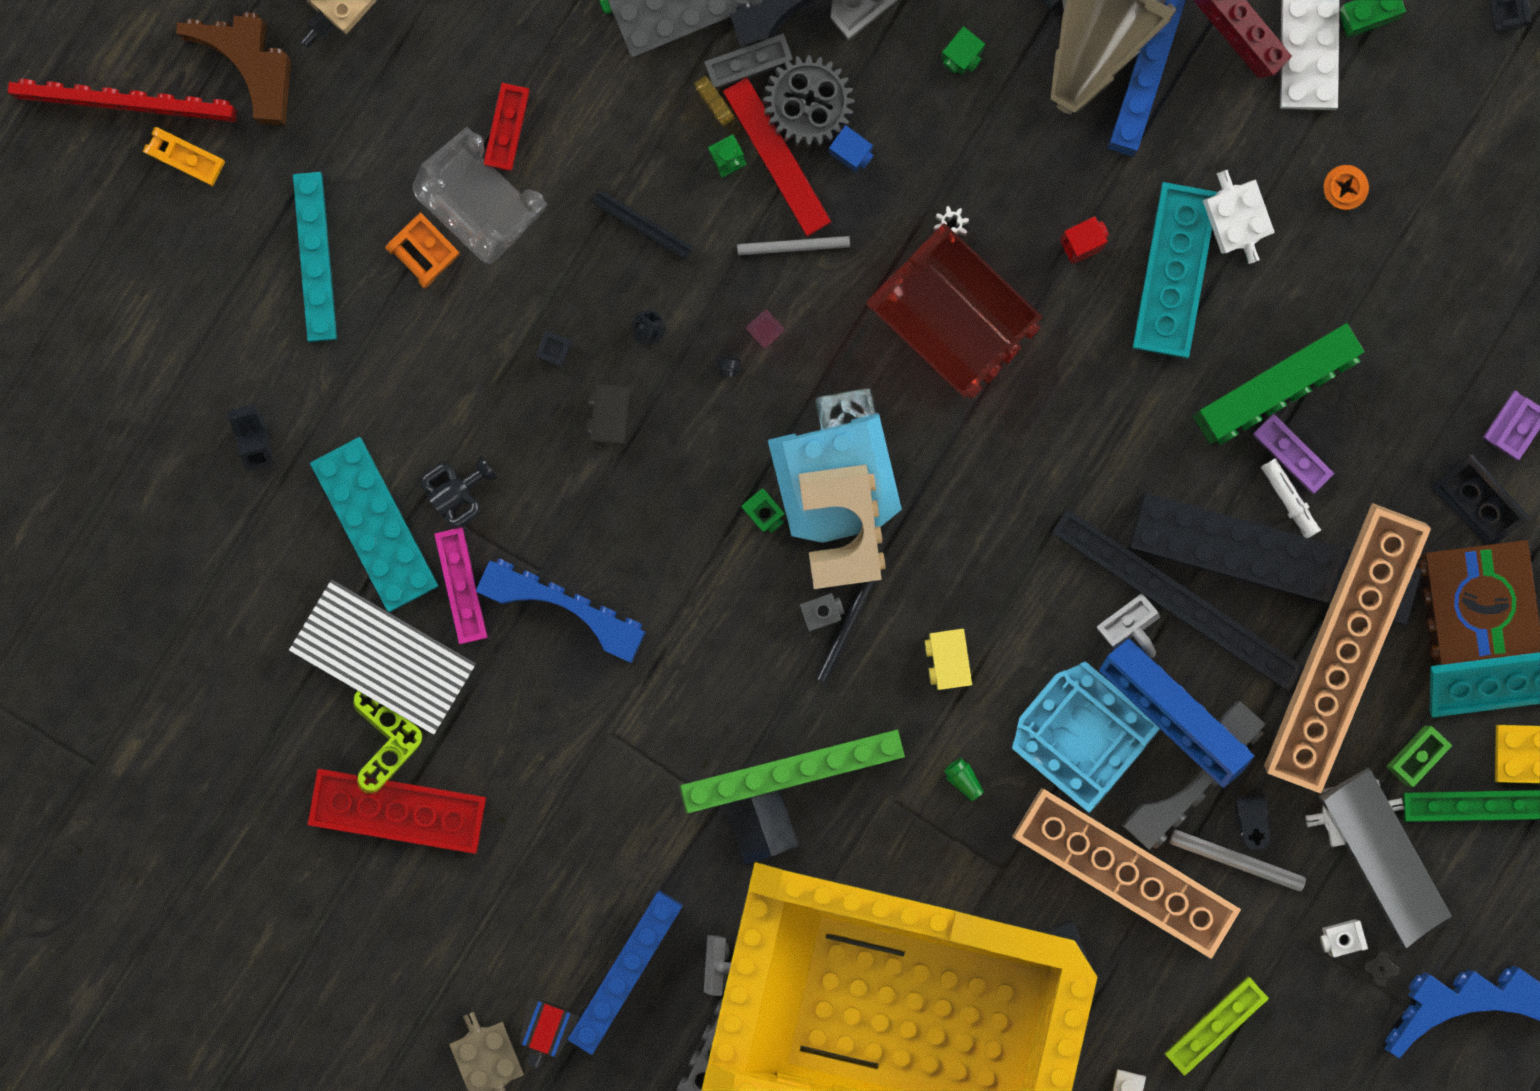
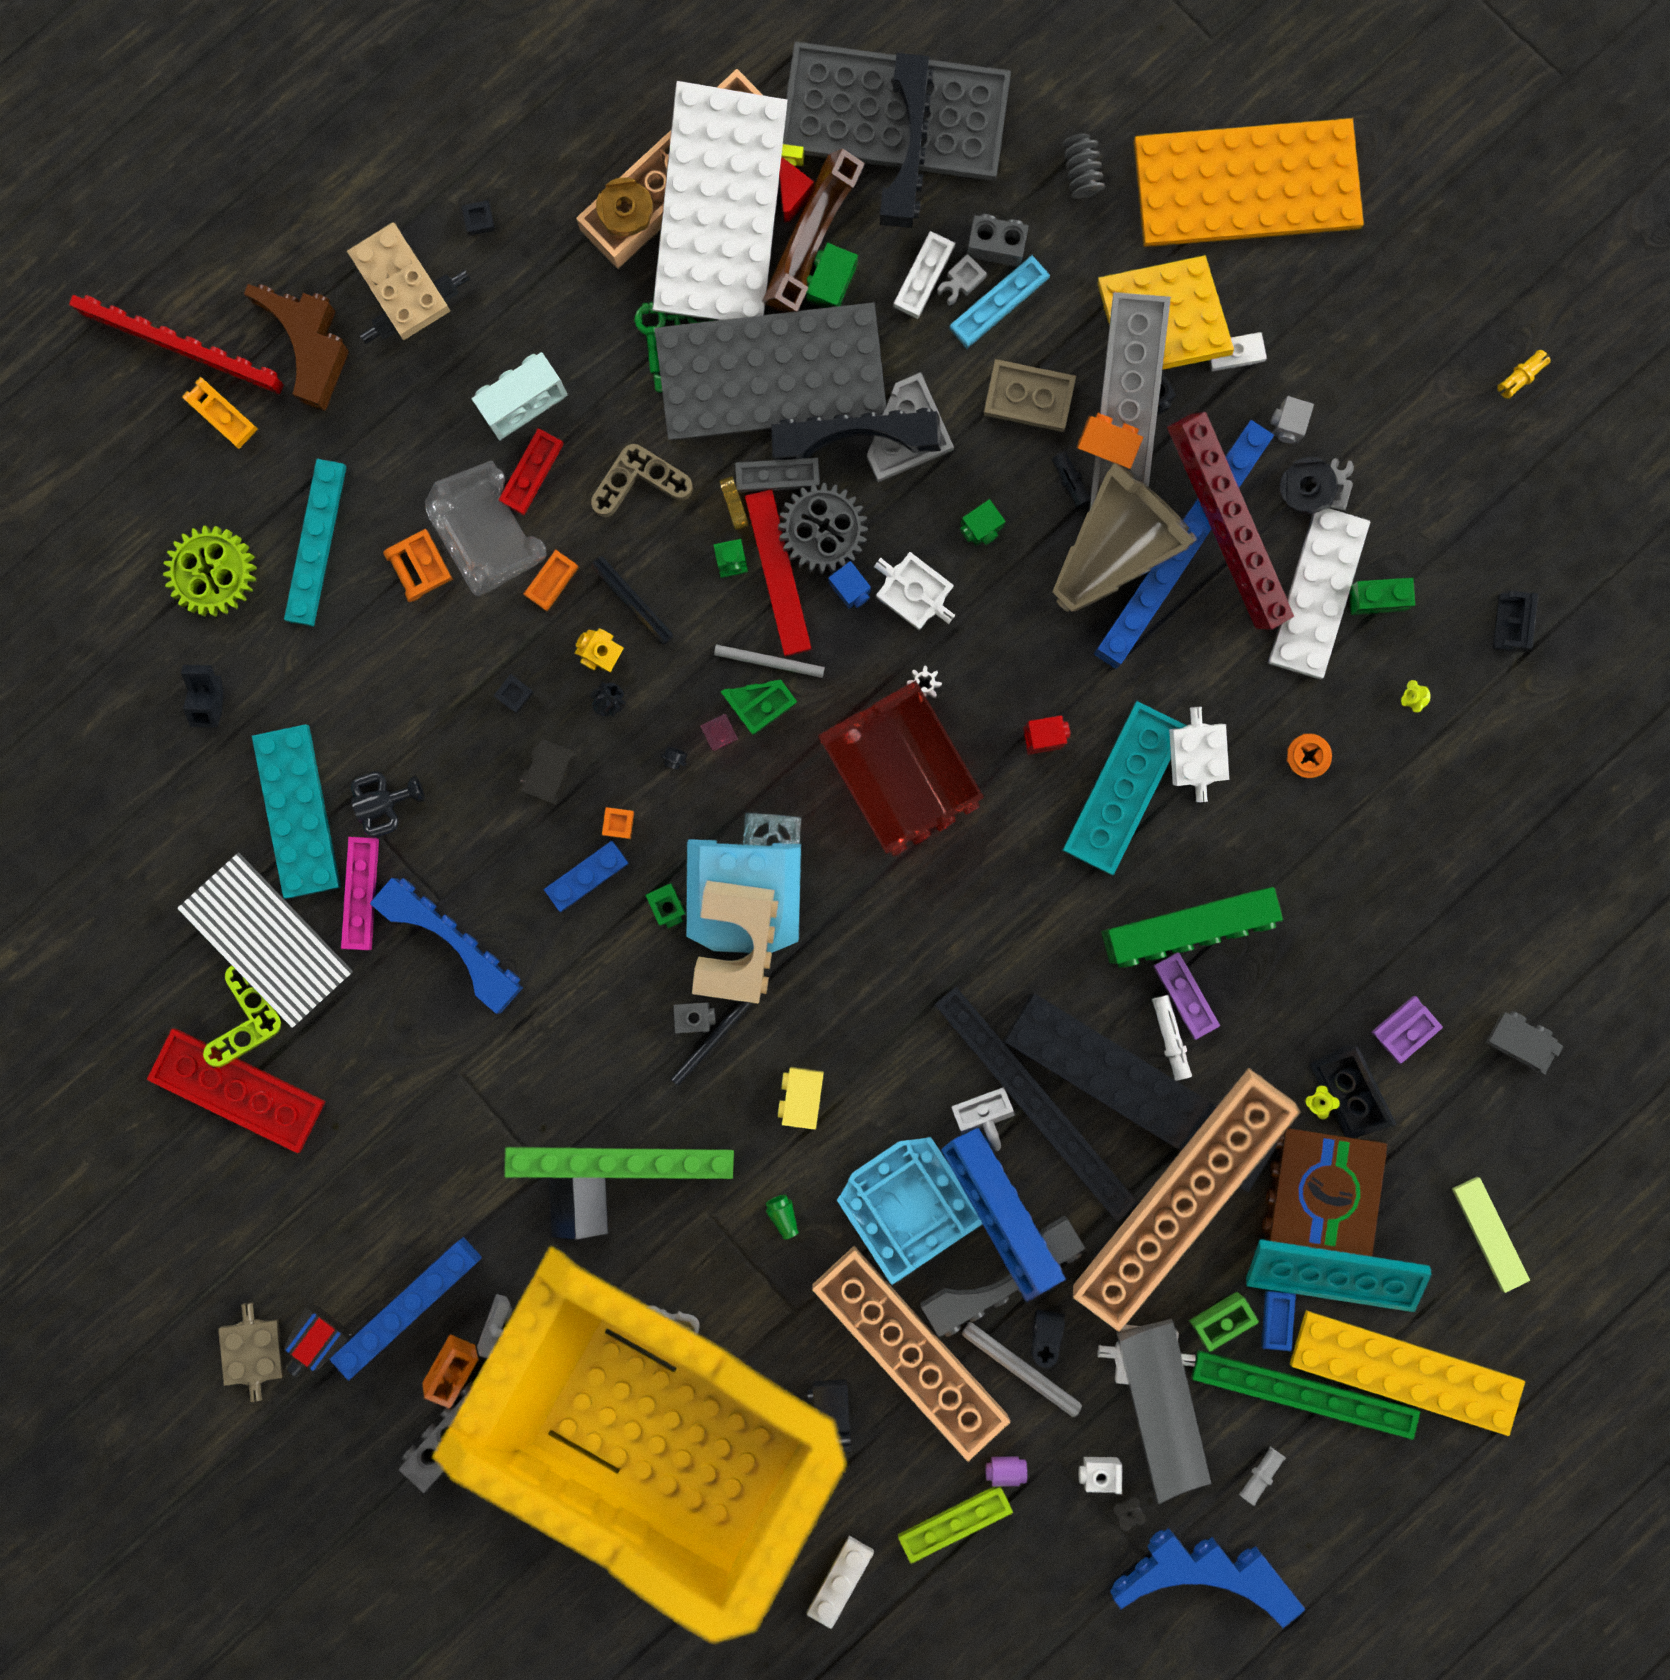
camera: 10 degrees right, 0 degrees up
none -> lime gear [163,526,257,617]
none -> orange brick [422,1334,478,1409]
none -> light aqua brick [471,352,568,441]
none -> orange tile [524,550,579,611]
none -> blue plate [544,841,629,912]
none -> yellow brick [575,628,624,672]
none -> dark tan beam [591,444,693,517]
none -> orange plate [602,807,634,839]
none -> green wing [721,680,797,735]
none -> white plate [874,552,955,631]
none -> medium lavender brick [985,1456,1027,1487]
none -> light grey pin [1239,1447,1286,1506]
none -> blue tile [1261,1290,1296,1351]
none -> neon yellow plate [1306,1085,1340,1119]
none -> neon yellow plate [1401,680,1430,712]

